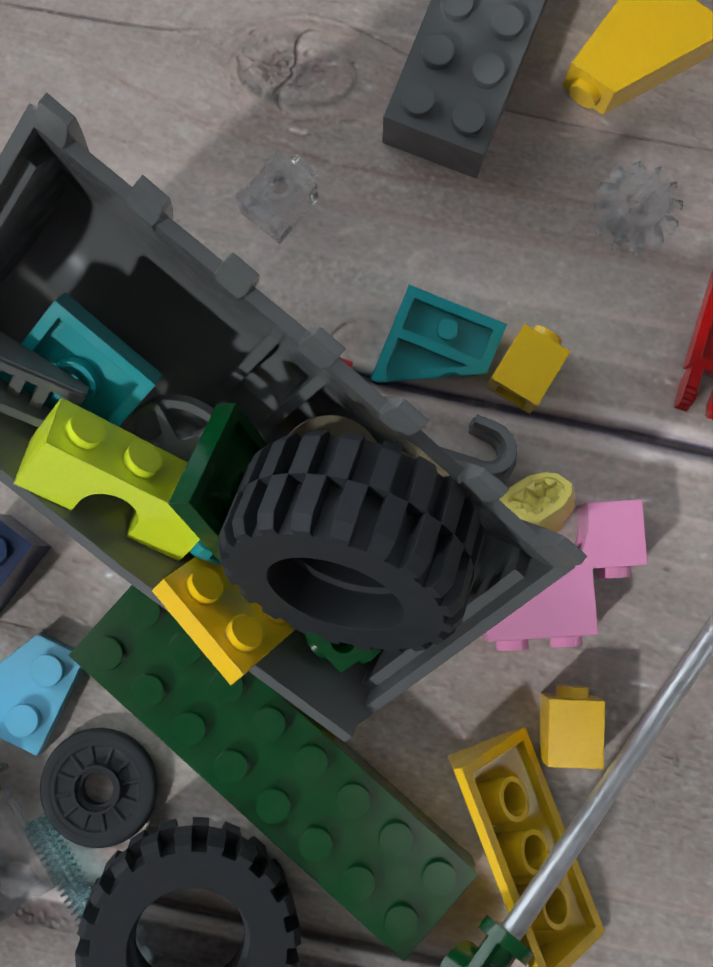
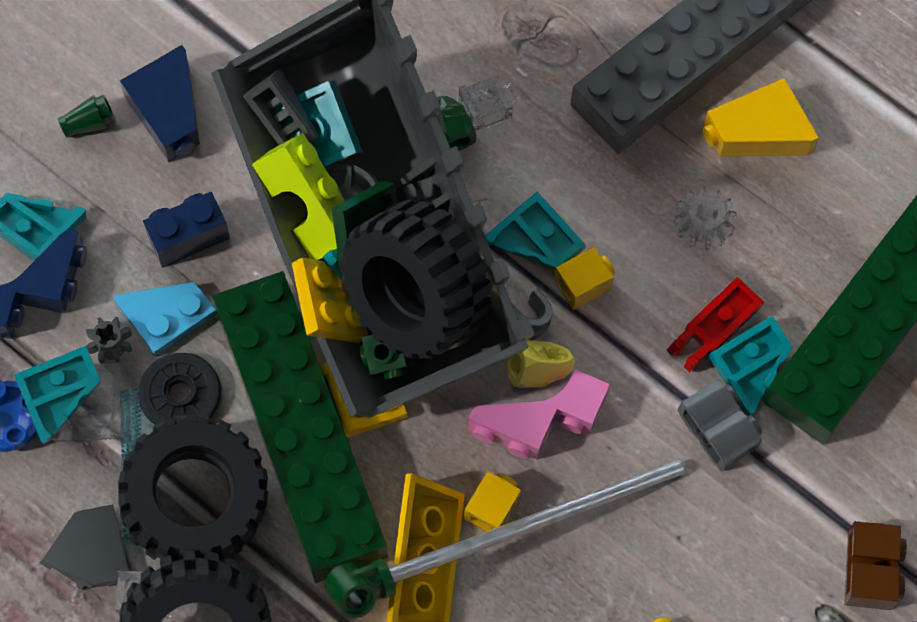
camera: 20 degrees right, 15 degrees down
none -> dark green rock [437,96,476,151]

